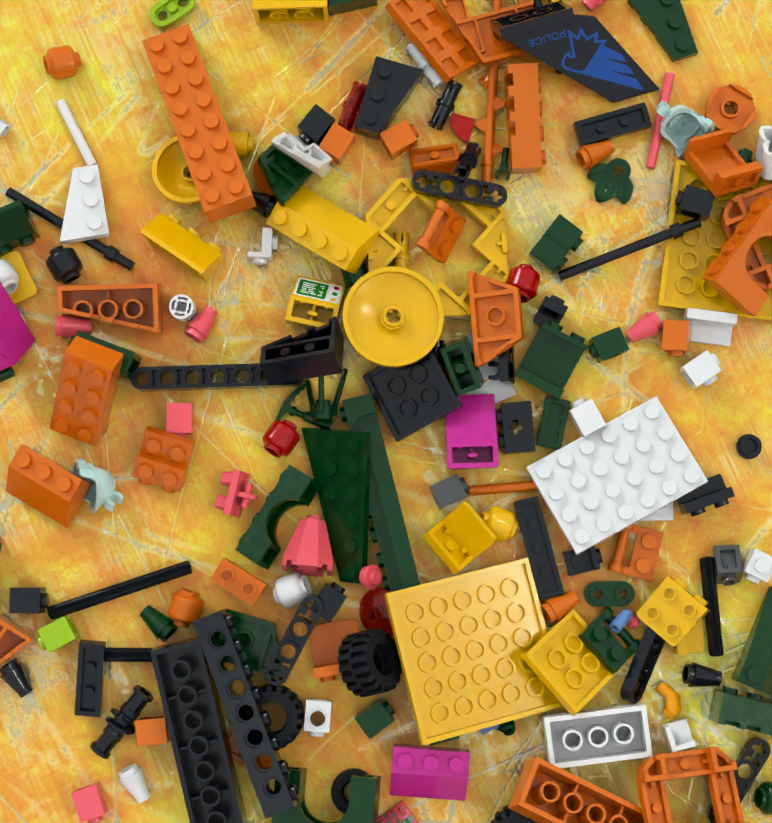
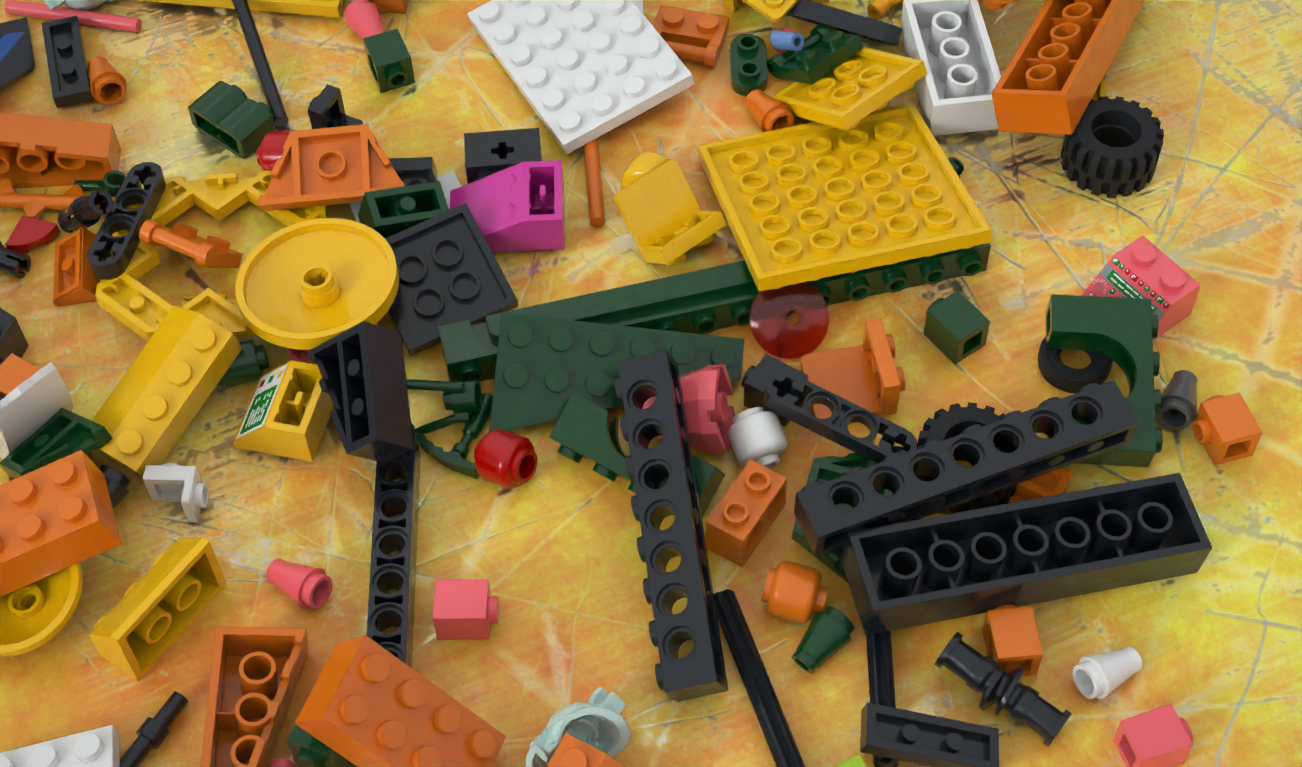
camera: 90 degrees left, 30 degrees down
orange plate [132,426,195,493] -> none
white wheel [169,294,197,322] -> none
coral hips [214,469,258,517] -> none
white brick [304,698,332,737] -> none
black tyre [338,628,402,697] -> none
coral plate [359,564,382,590] -> none
orange brick [379,119,419,160] -> none
dark pink slope [390,744,470,801] -> none
dark grey brick [429,474,469,510] -> none
black plate [513,496,564,600] -> none
dark green panel [514,320,588,399] -> none
dark green plate [536,396,570,450] -> none
black bracket [562,546,603,576] -> none
white brick [568,397,606,437] -> none
dark green plate [587,158,634,204] -> none
none -> black brick [614,349,729,702]

